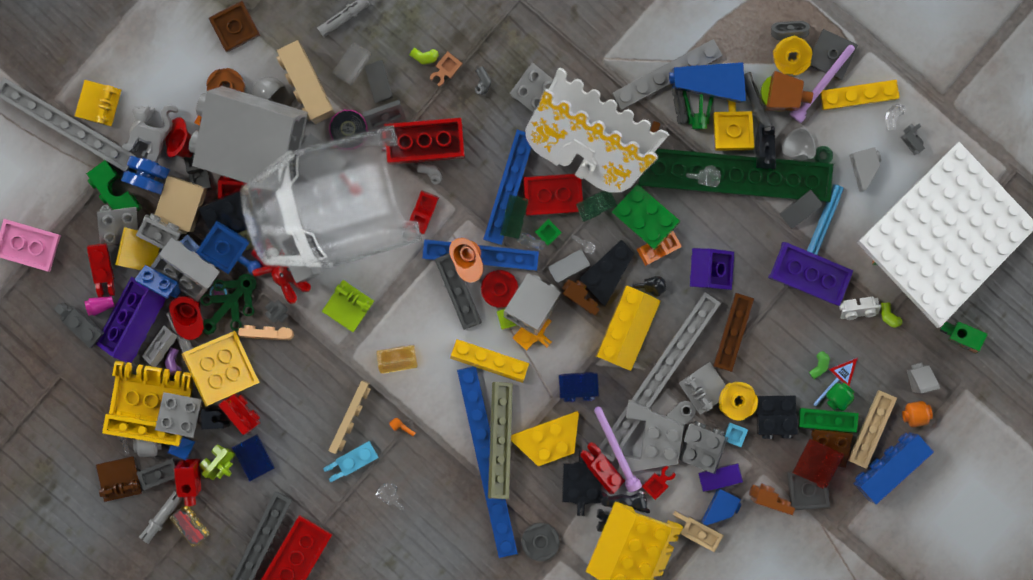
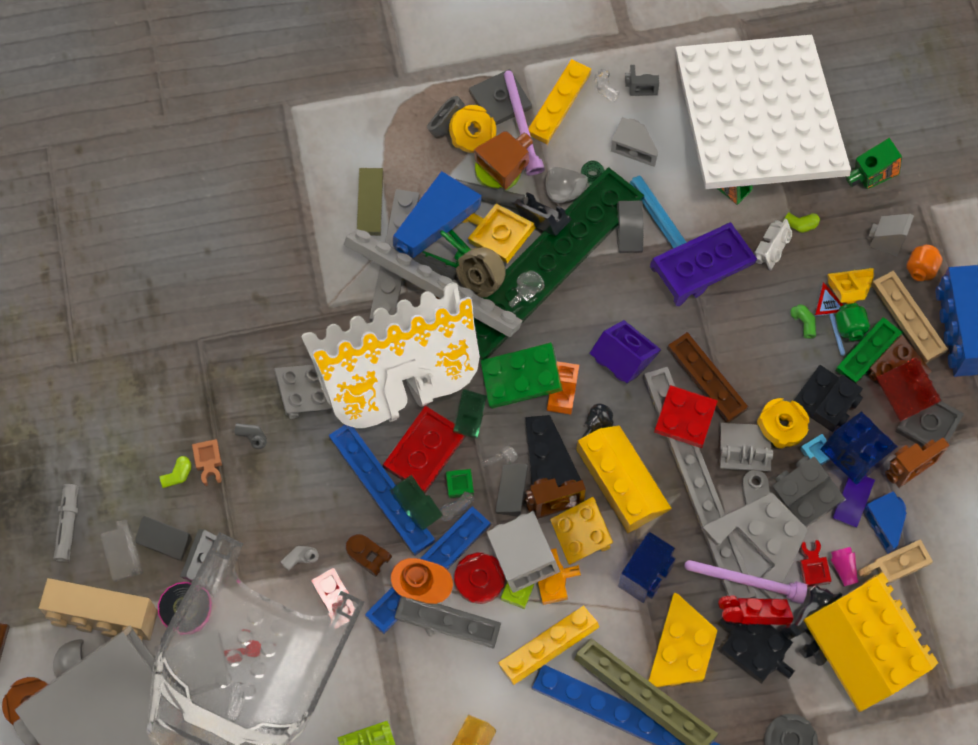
camera: 55 degrees left, 20 degrees down
red brick [384,118,465,165] -> none
none -> light grey plate [343,229,523,337]
none -> reddish brown plate [346,534,392,577]
none -> olive tile [357,168,383,236]
none -> dark tan cylinder [456,247,506,297]
none -> yellow hinge [550,497,613,565]
none -> red plate [654,385,718,448]
none -> clear blue brick [820,411,898,485]
none -> yellow wing [828,268,874,304]
none -> dark pink cone [830,547,859,586]

